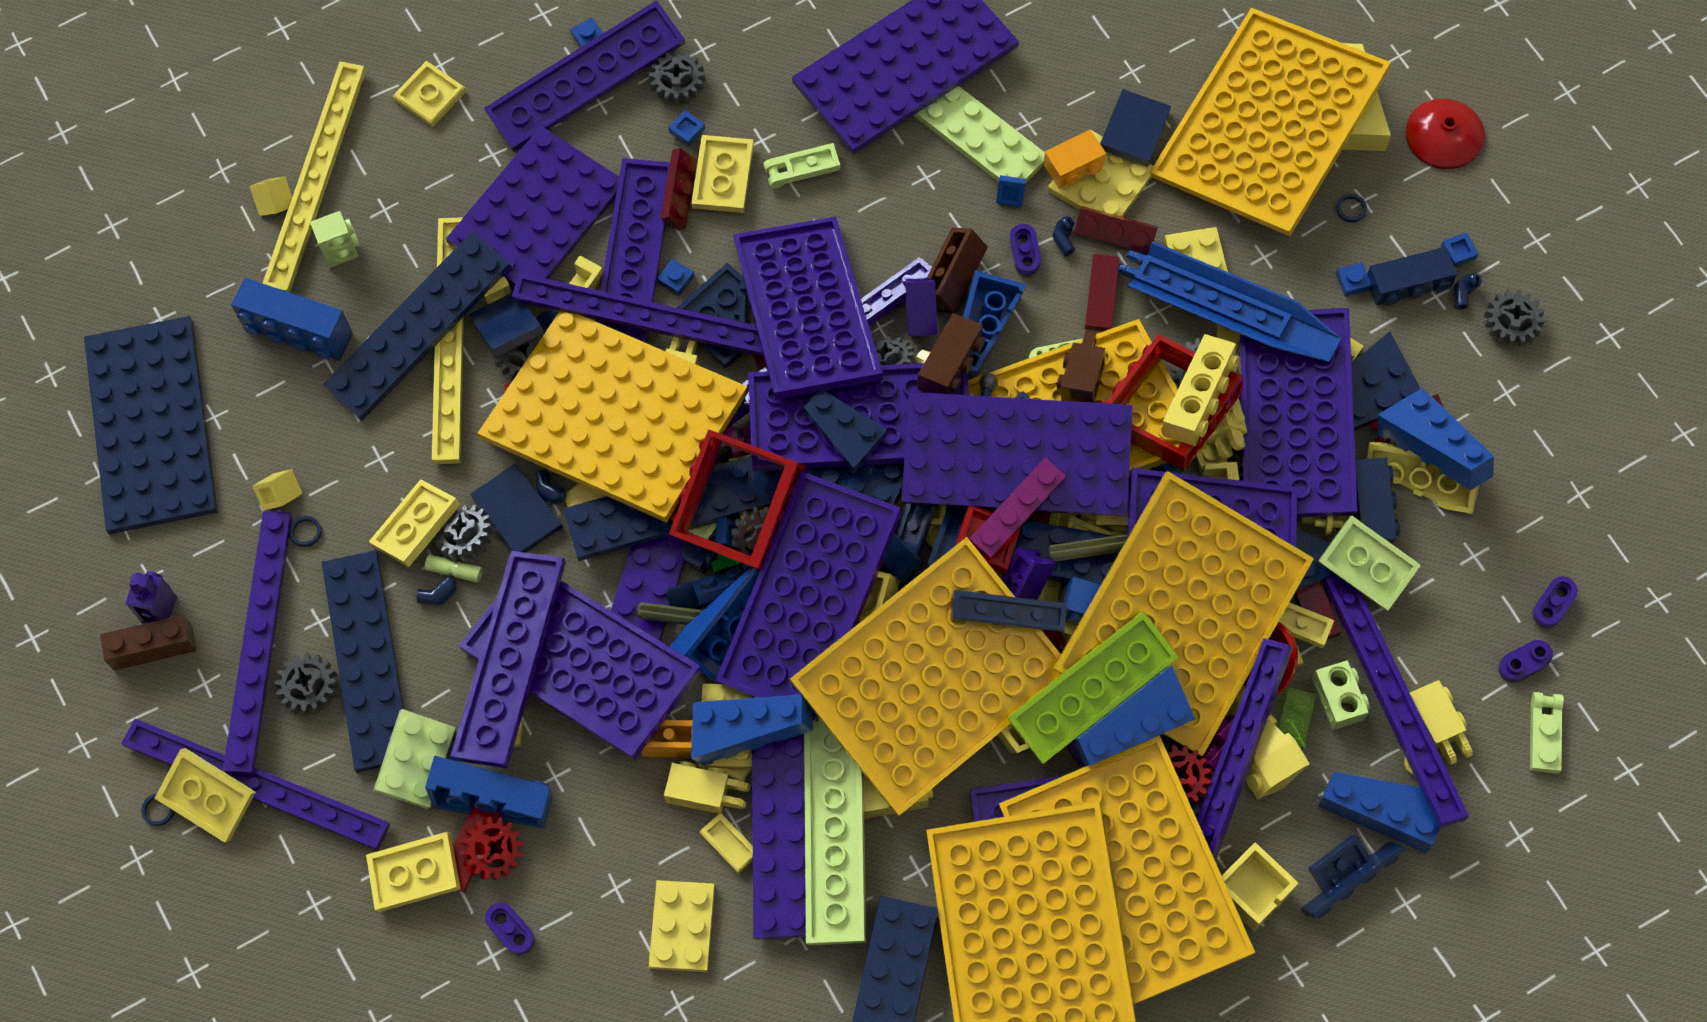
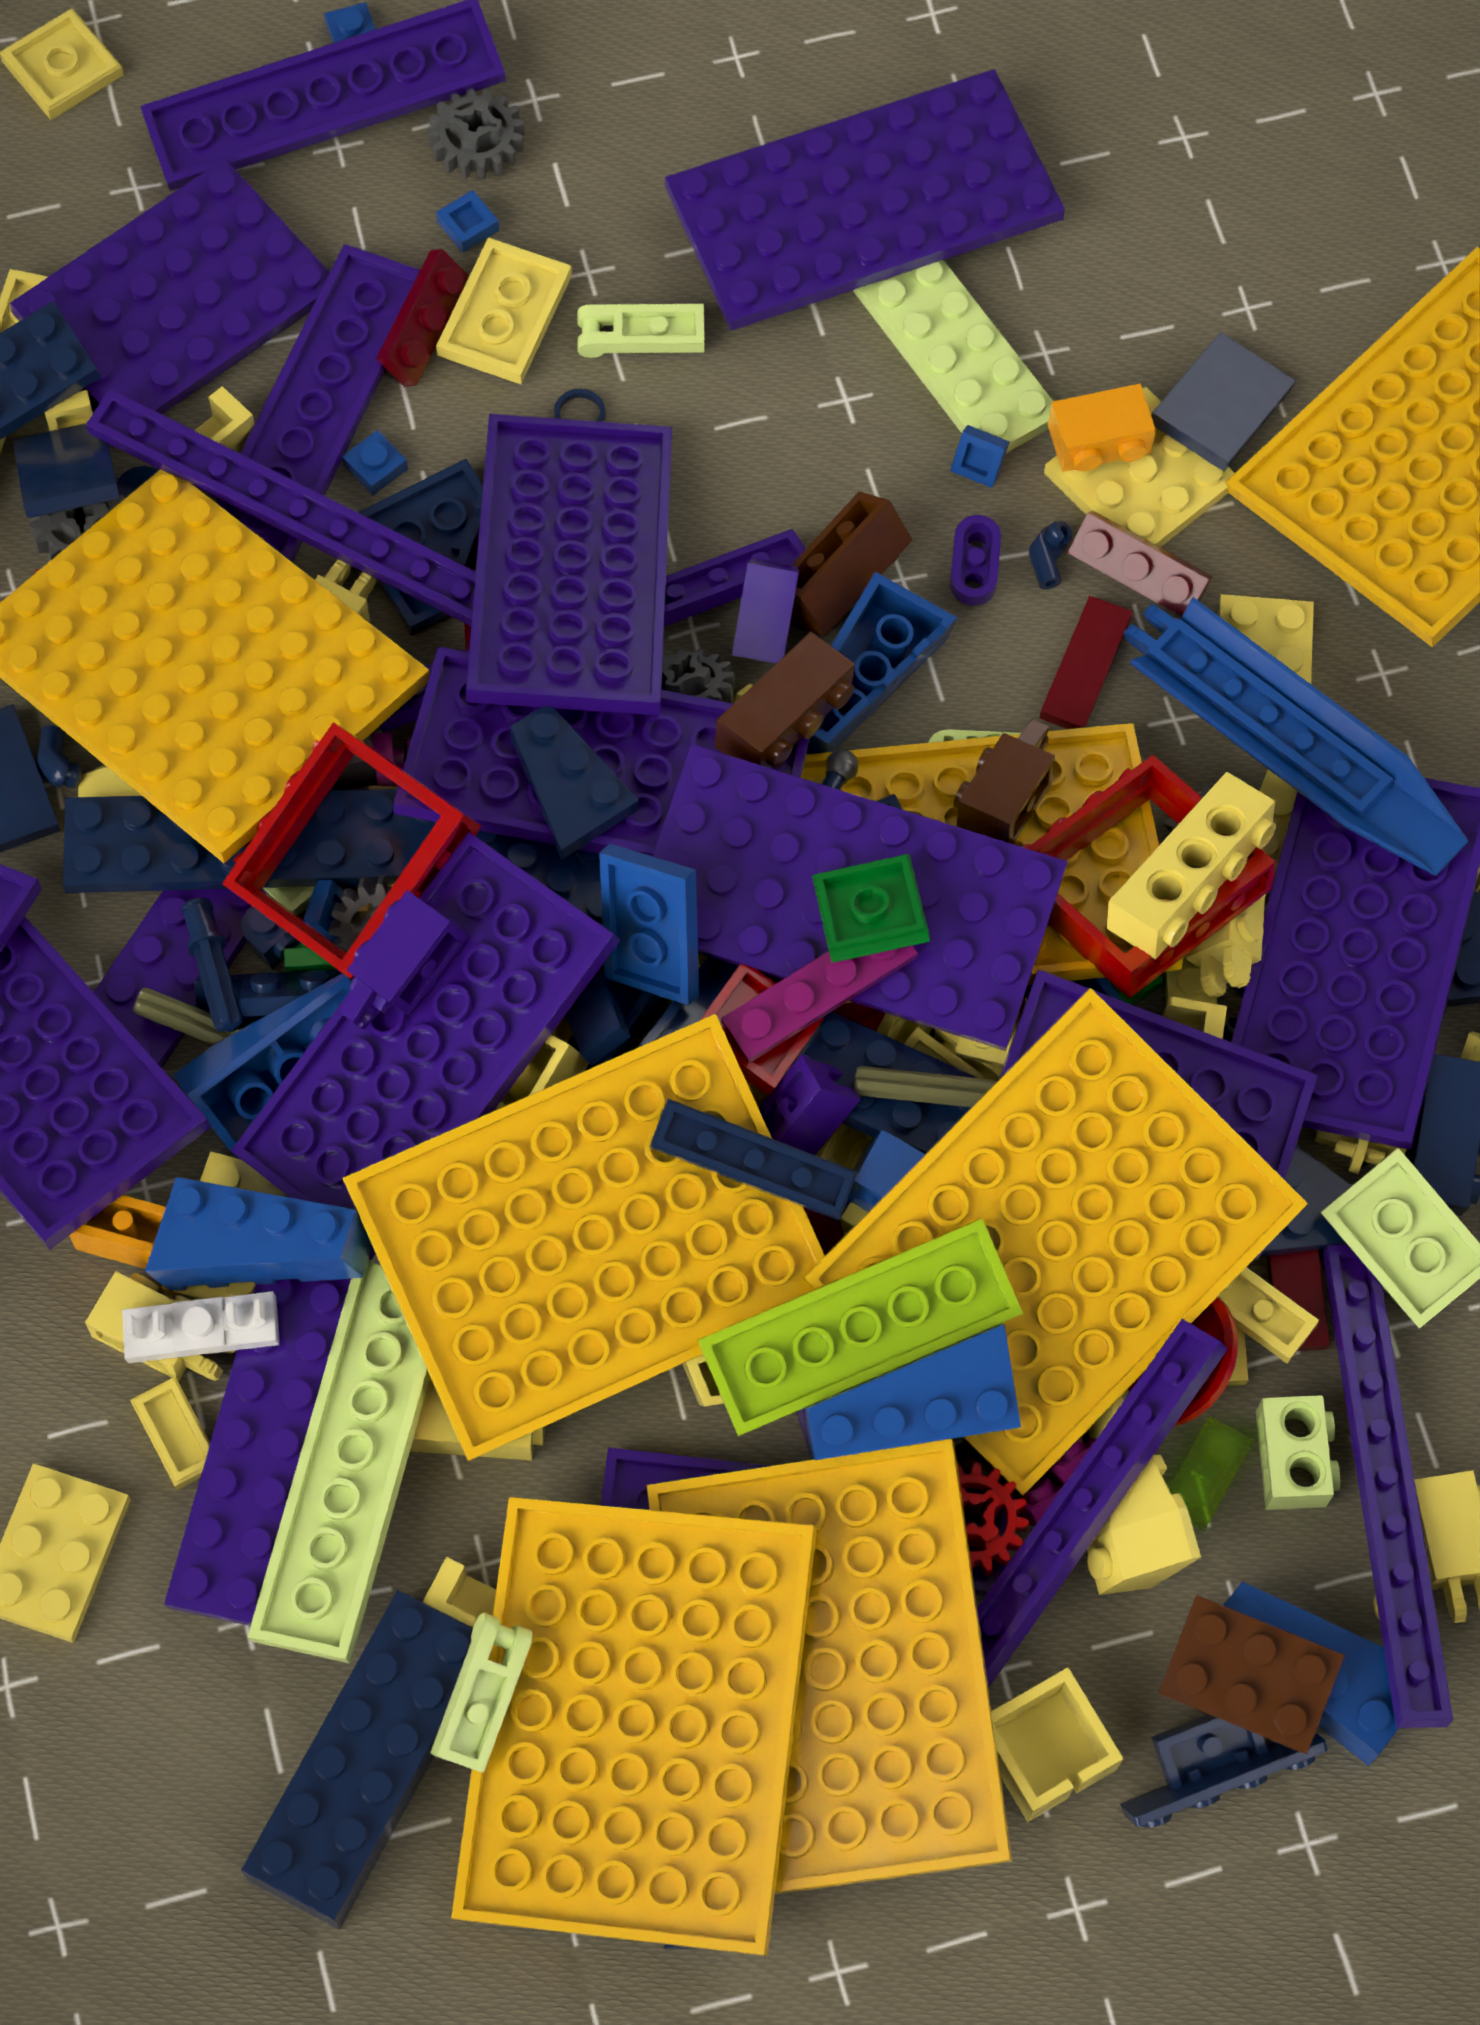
camera: 10 degrees right, 0 degrees up
none -> white plate [122,1291,279,1363]
none -> dark blue axle [181,898,243,1032]
none -> dark purple hinge [339,890,469,1030]
none -> light yellow panel [423,1557,496,1628]
none -> yellowish green plate [431,1613,532,1773]
none -> dark blue piece [554,389,605,422]
none -> blue plate [599,844,699,1006]
none -> green tile [812,854,930,963]
none -> reddish brown plate [1158,1595,1345,1755]

